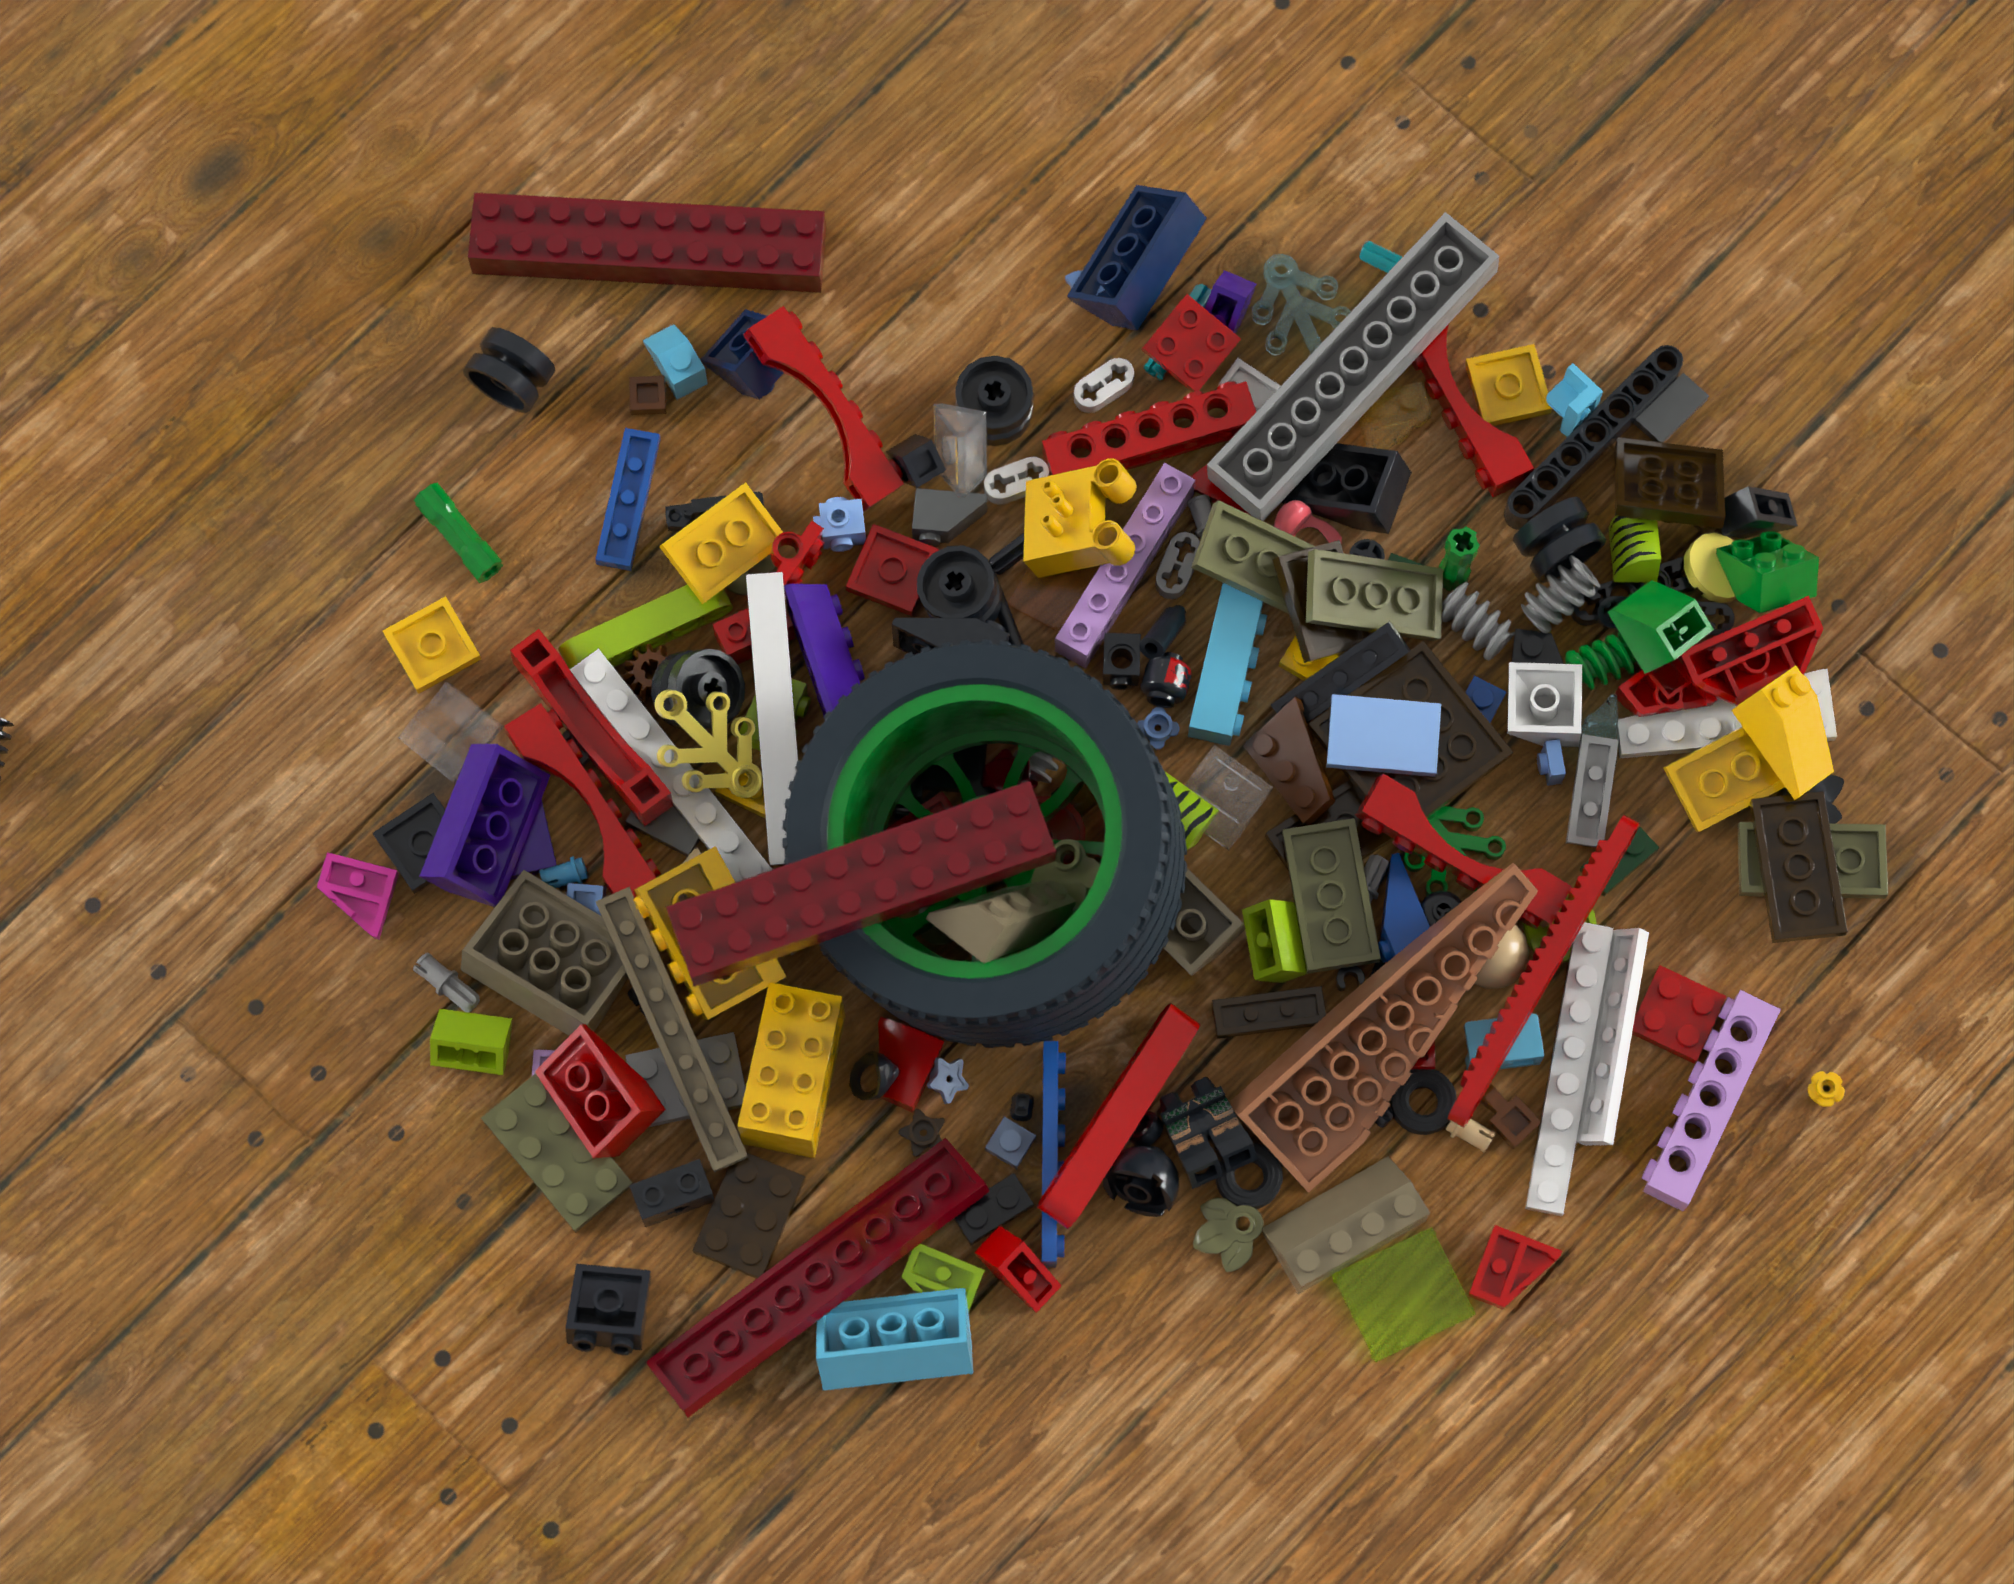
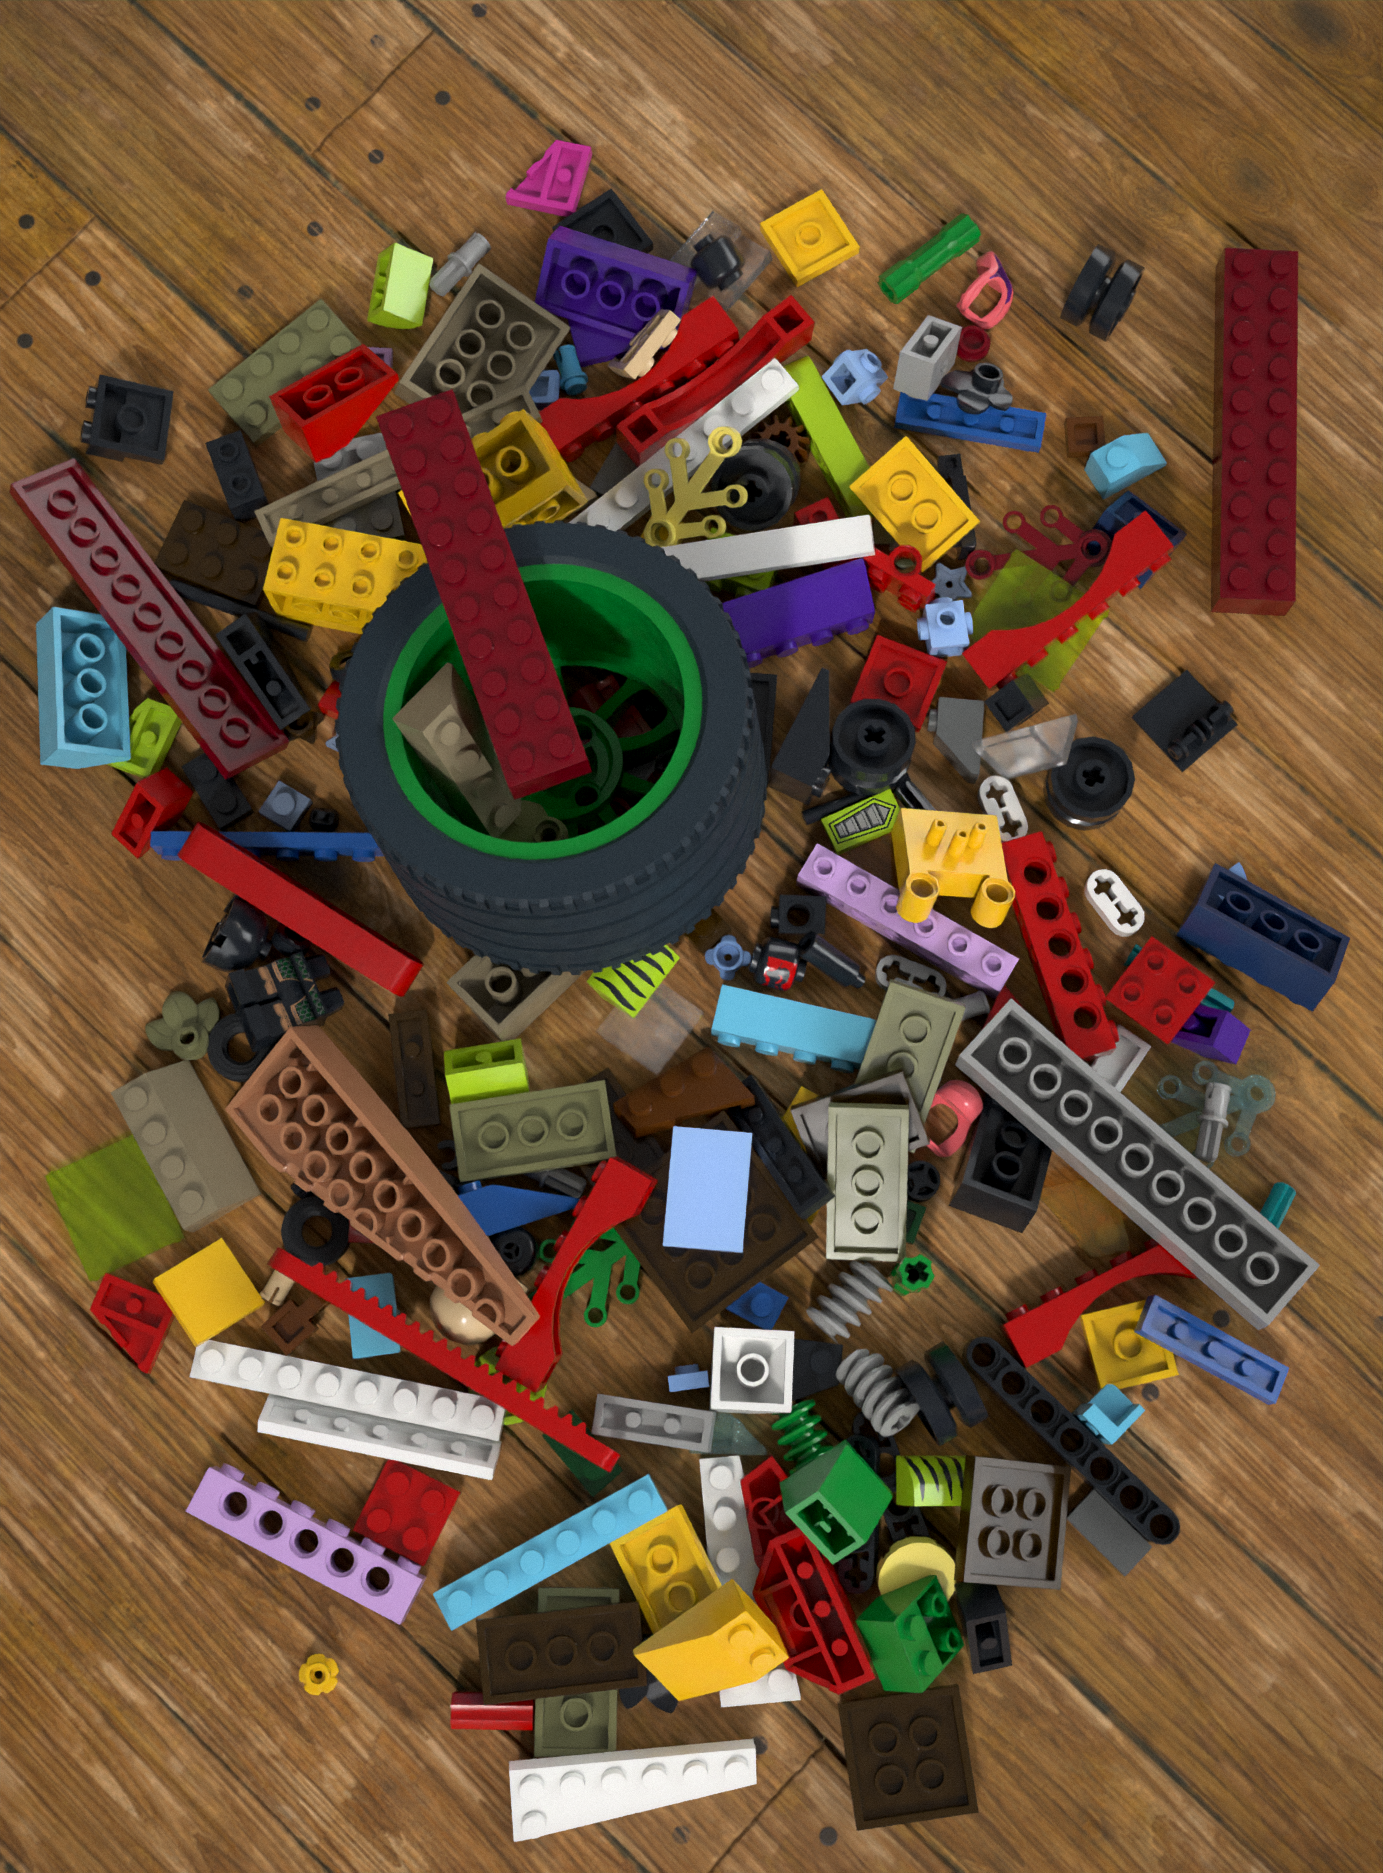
camera: 90 degrees right, 5 degrees up
none -> yellow tile [153,1238,265,1347]
none -> black bar [170,578,312,642]
none -> black slope [215,611,312,730]
none -> medium azure brick [433,1474,668,1631]
none -> red axle [450,1692,535,1731]
none -> white wing [509,1739,757,1842]
none -> tan wing [607,309,681,379]
none -> black head [690,233,745,292]
none -> light blue brick [821,349,888,406]
none -> tile [821,789,900,855]
none -> dark brown plate [837,1684,979,1831]
none -> light grey brick [893,315,962,401]
none -> sand blue plate [931,563,972,601]
none -> black plate [940,363,1013,414]
none -> coral piece [956,251,1014,330]
none -> dark red plate [956,325,990,362]
none -> dark red plant [965,505,1112,608]
none -> clear neon green piece [968,549,1110,692]
none -> black hinge [1131,670,1238,772]
none -> blue plate [1134,1295,1289,1405]
none -> light grey axle [1195,1082,1232,1162]

